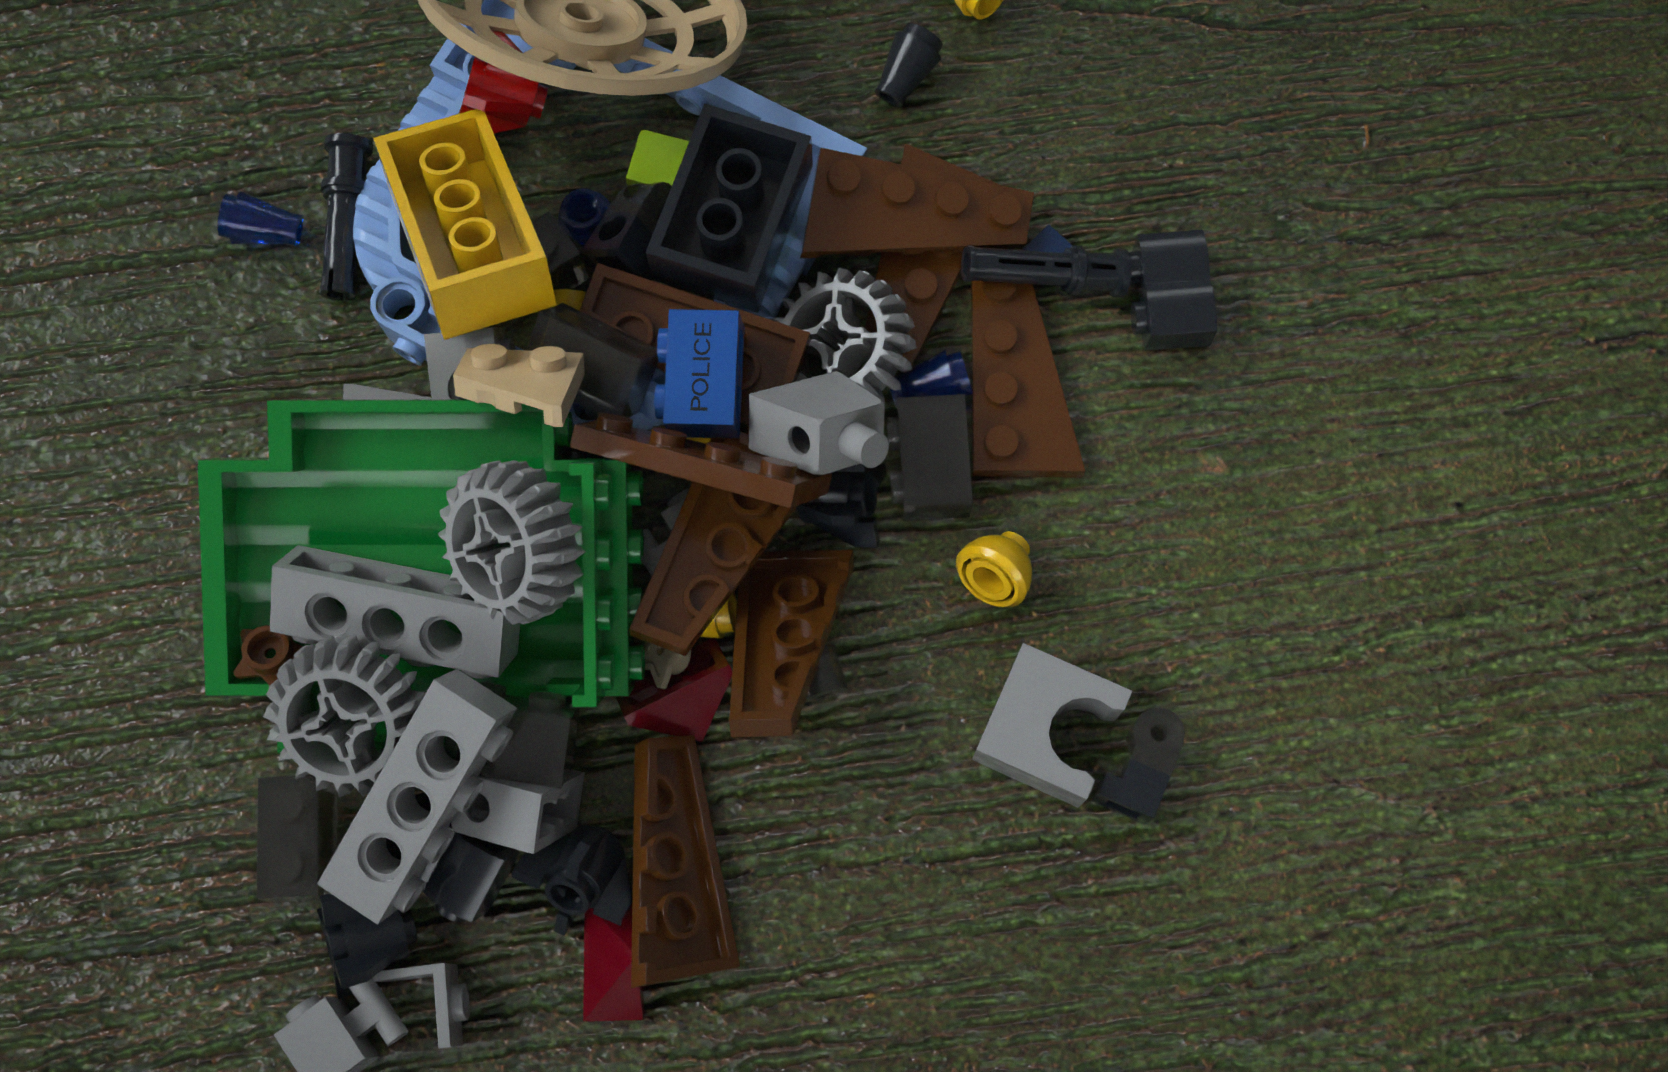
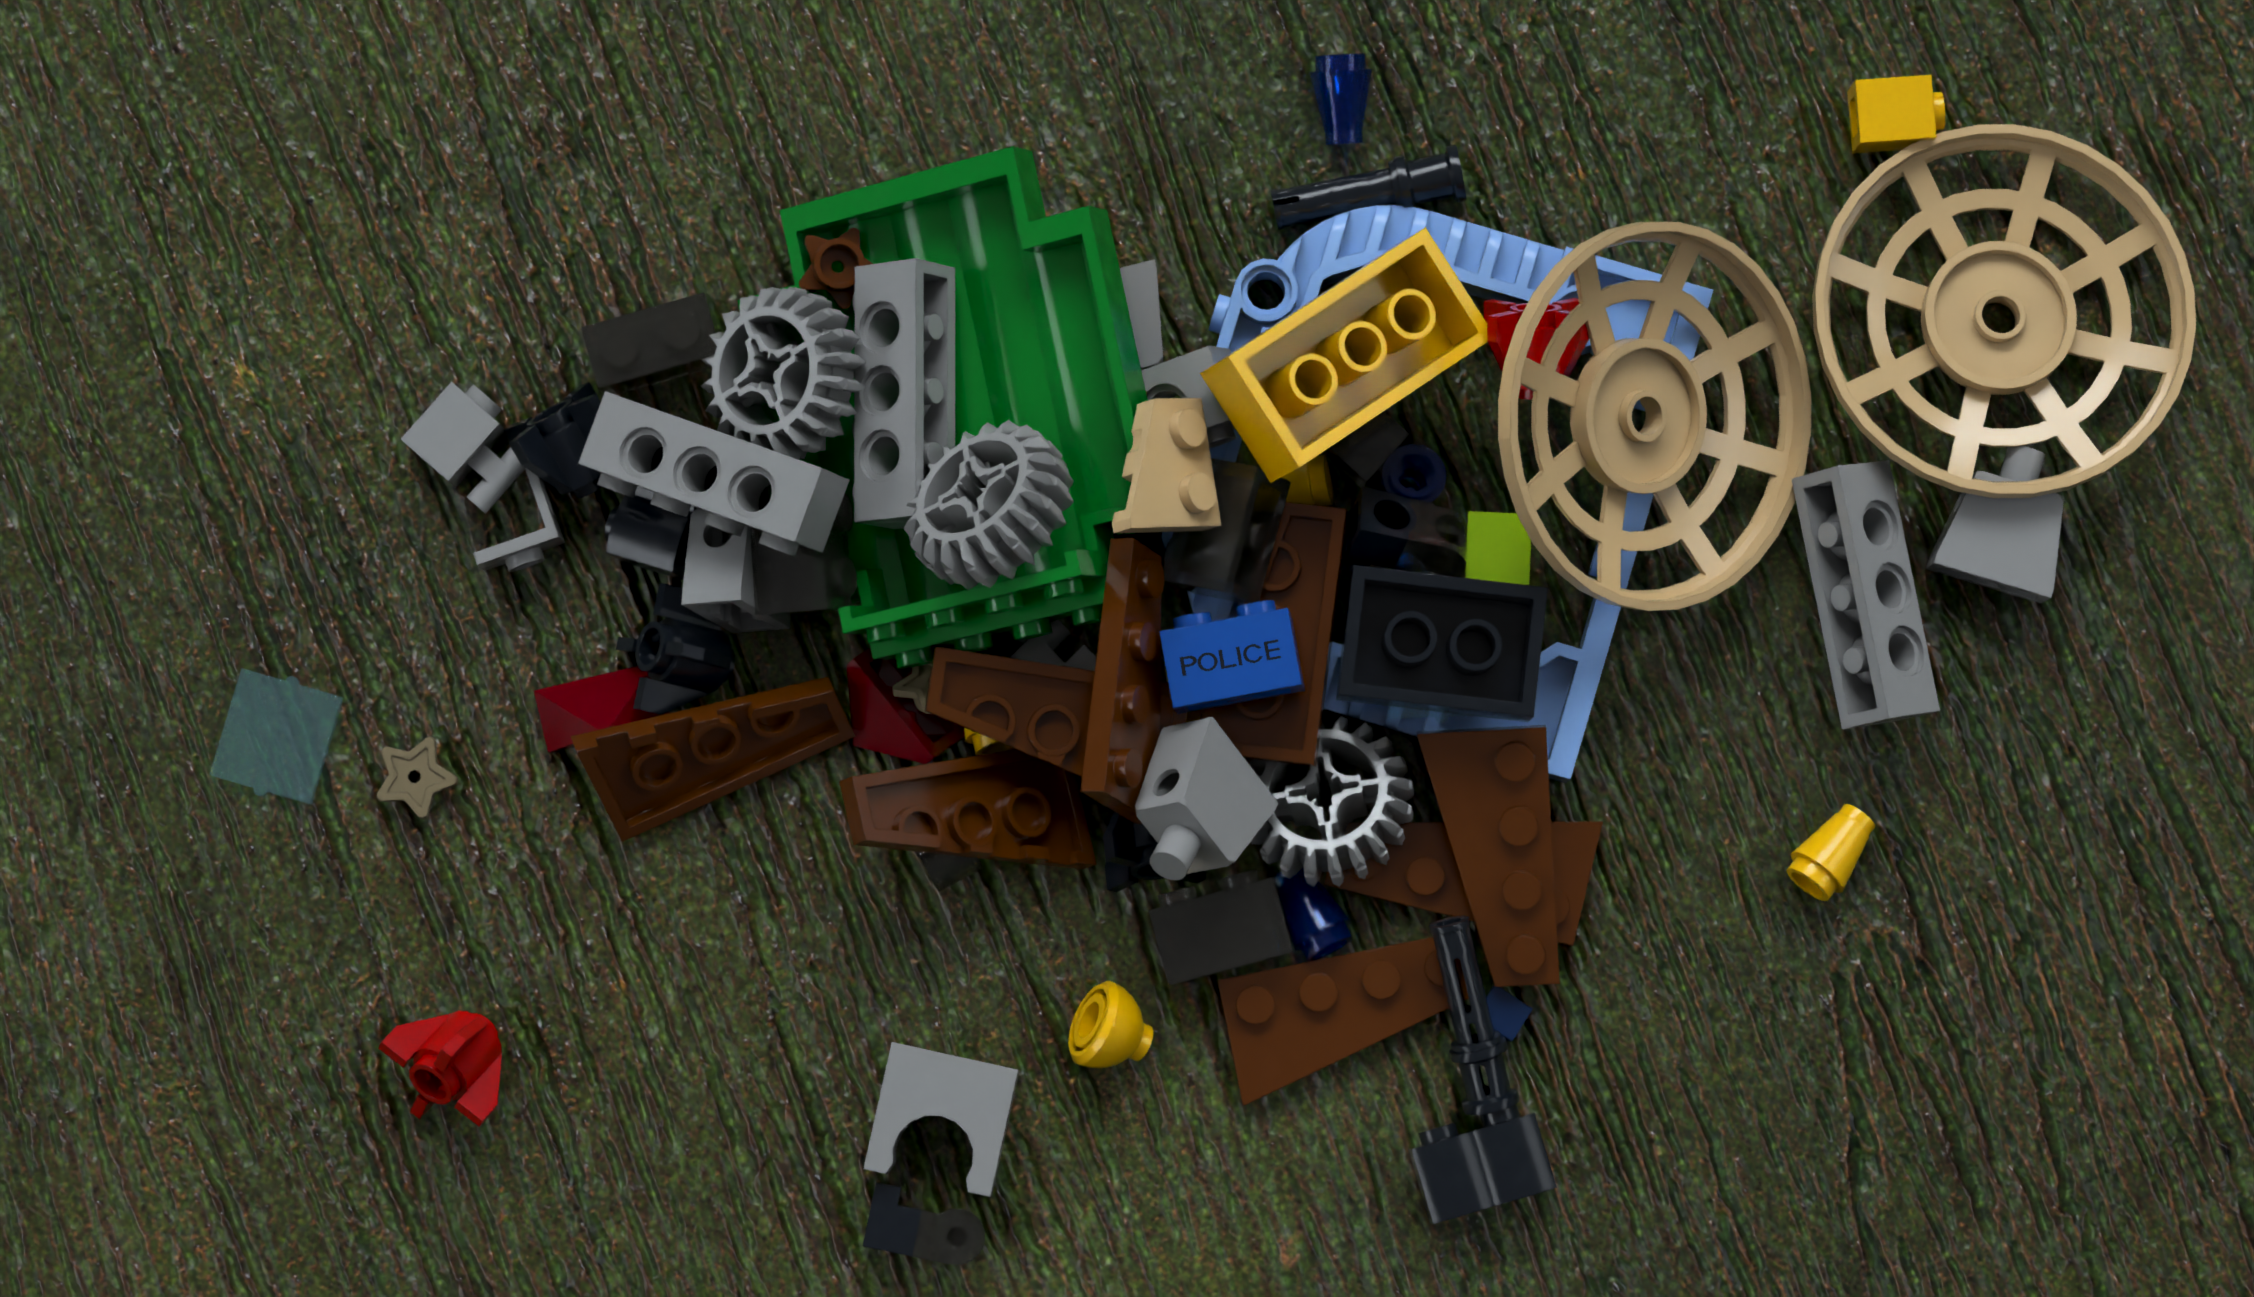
camera: 75 degrees right, 10 degrees up
black cone [875,23,943,107] -> none

